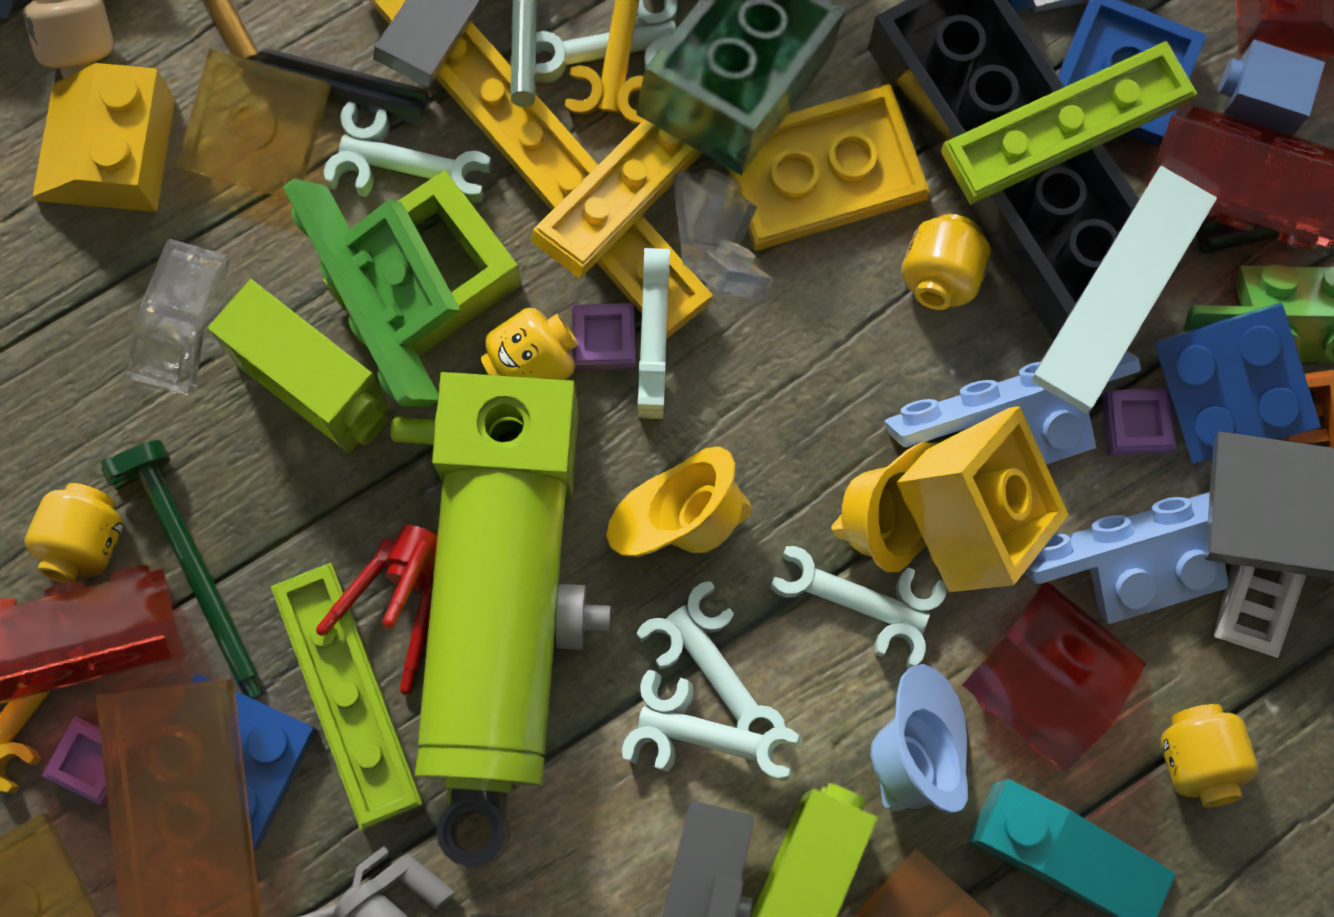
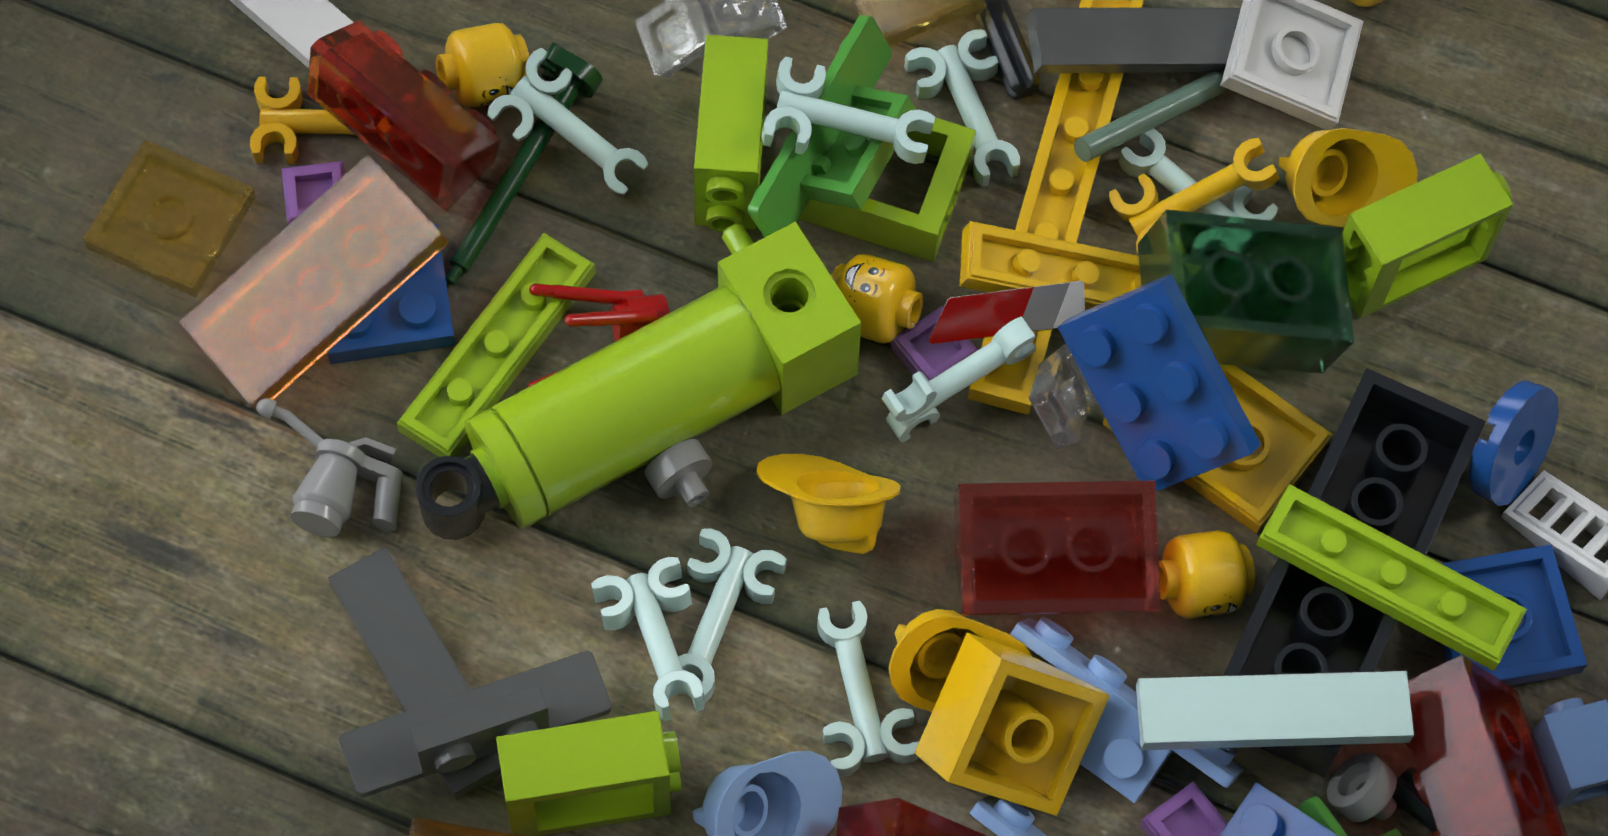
camera: 55 degrees right, 10 degrees down
none -> light aqua bar [487,47,648,196]
none -> light aqua bar [761,56,935,164]
none -> red sticker [929,281,1085,344]
none -> clear red slope [953,481,1161,616]
none -> blue plate [1058,274,1261,495]
none -> light grey tile [1327,752,1397,822]

